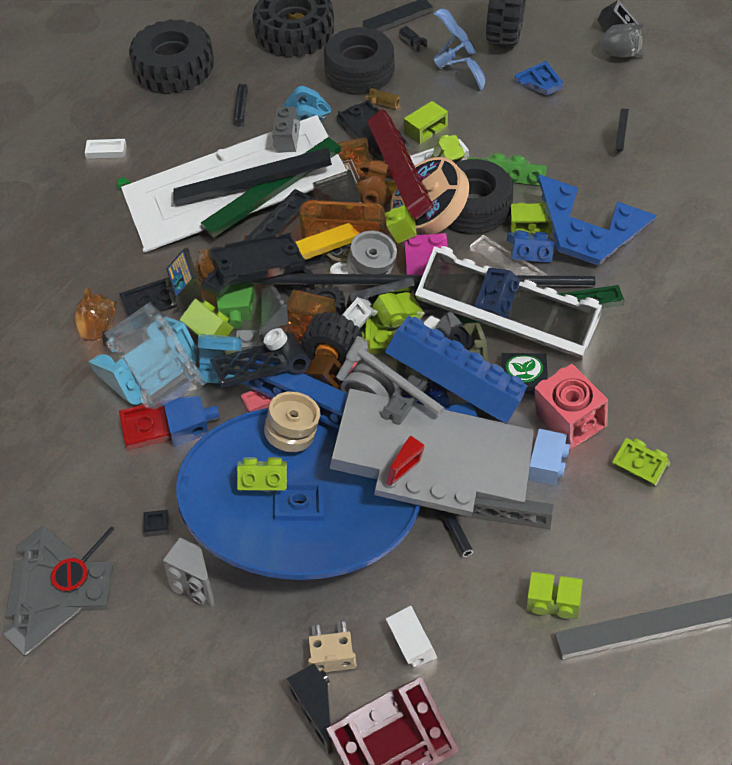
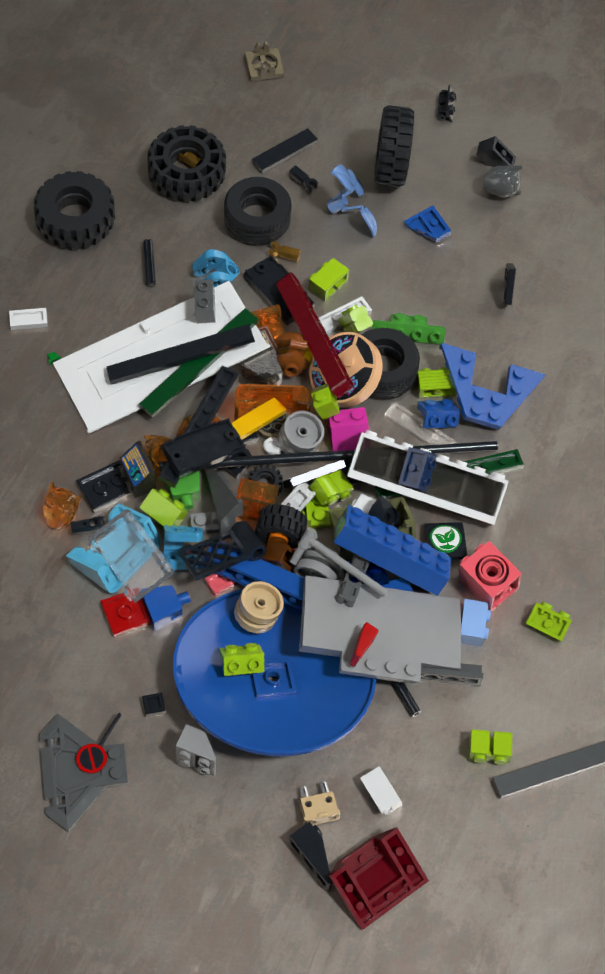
camera: 15 degrees left, 10 degrees up
white tile [264,328,287,350] -> none

